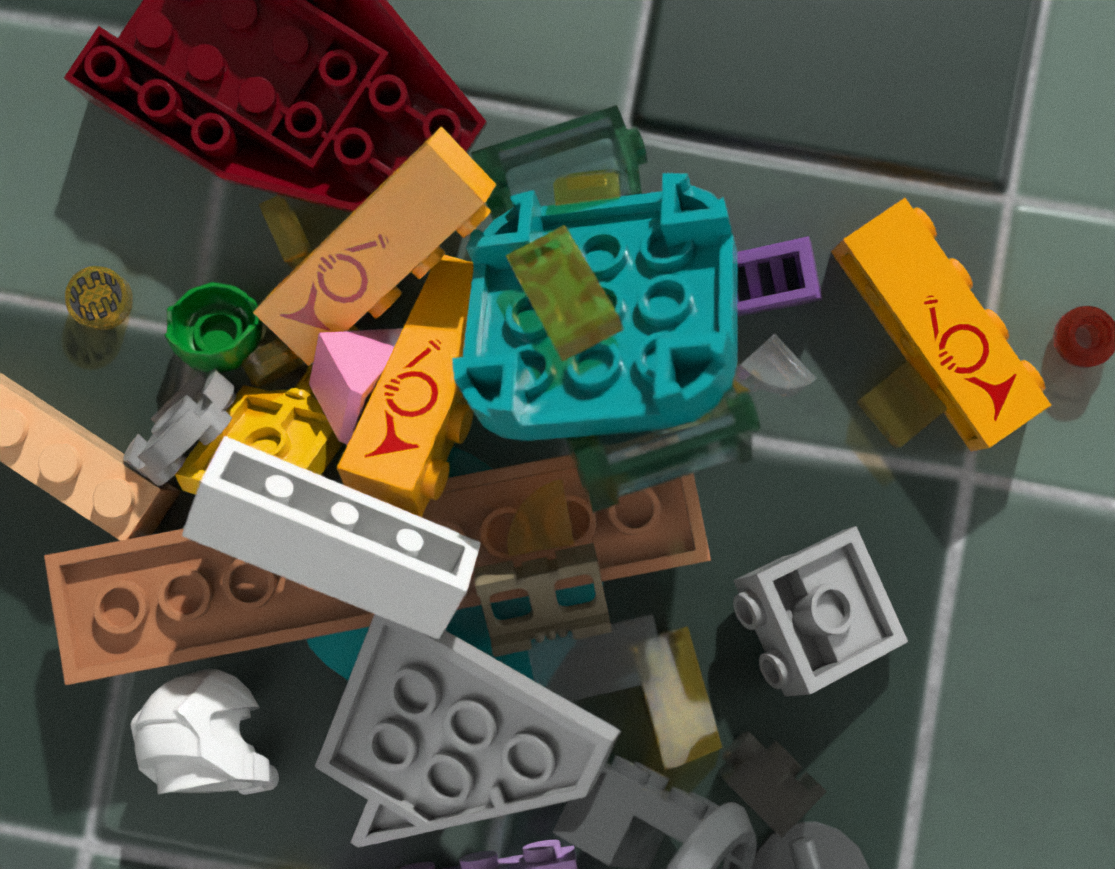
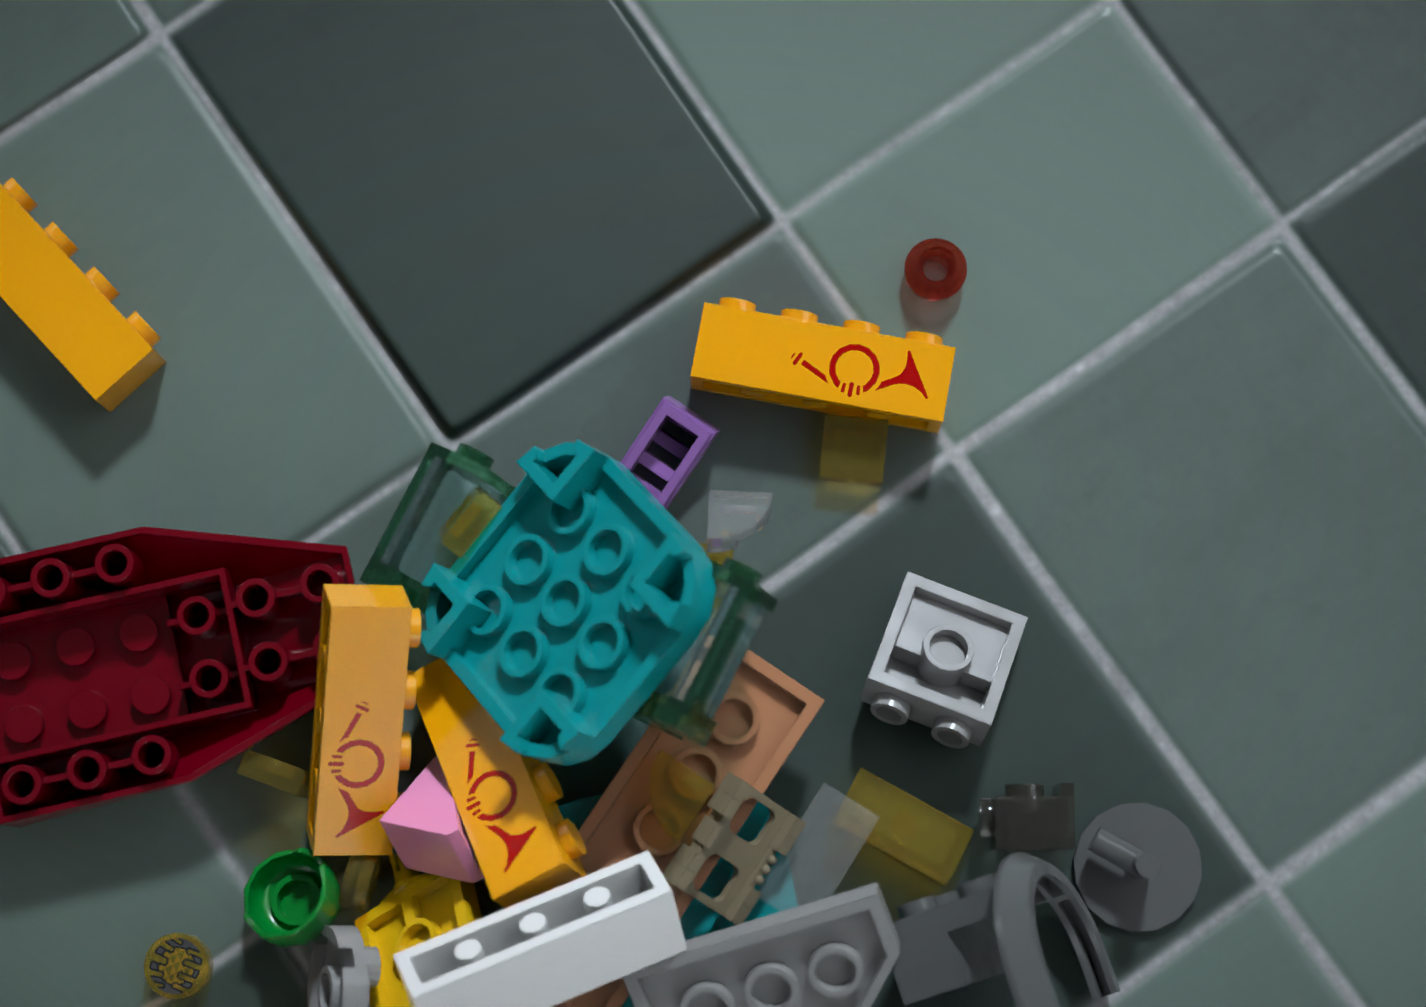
camera: 40 degrees left, 5 degrees down
clear yellow tile [506,225,624,362] -> none

